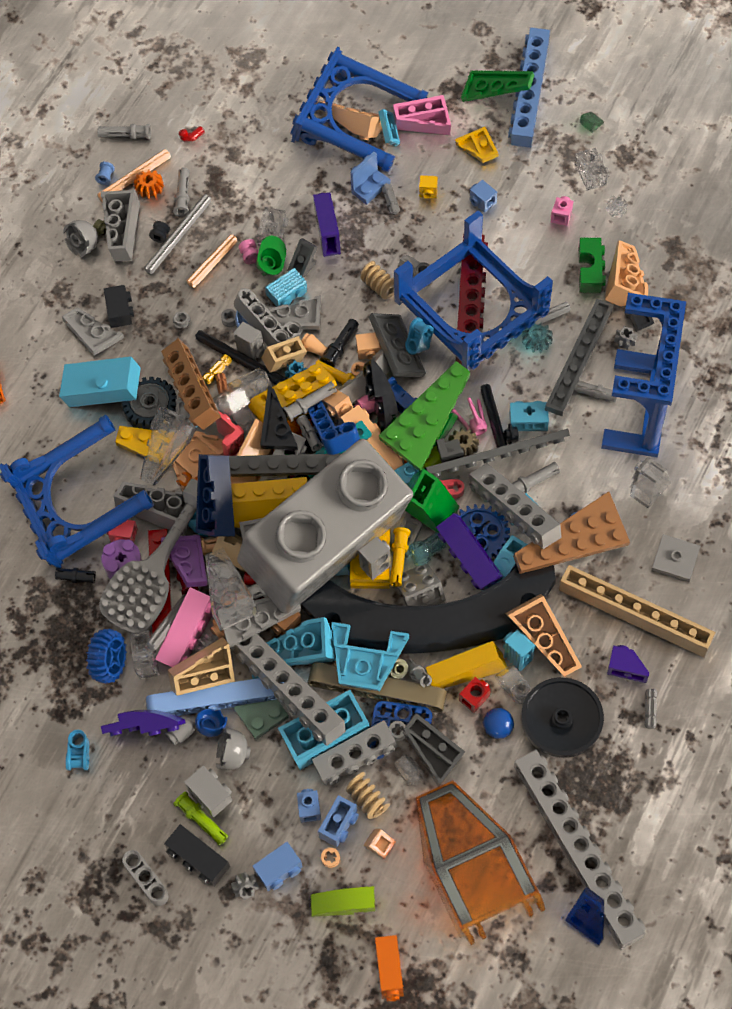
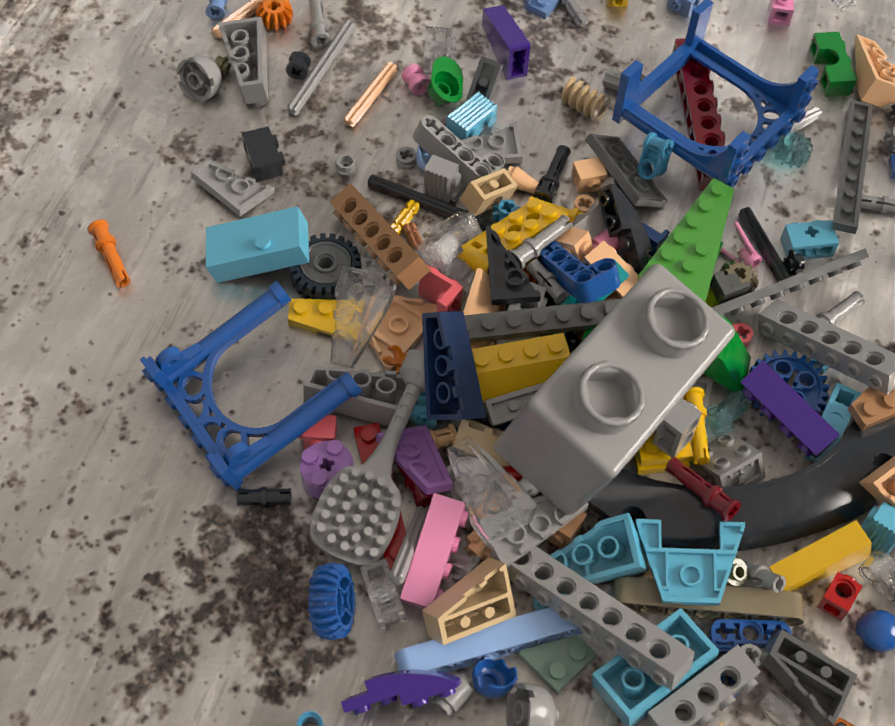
camera: 15 degrees left, 5 degrees down
none -> dark red pin [665,457,741,522]

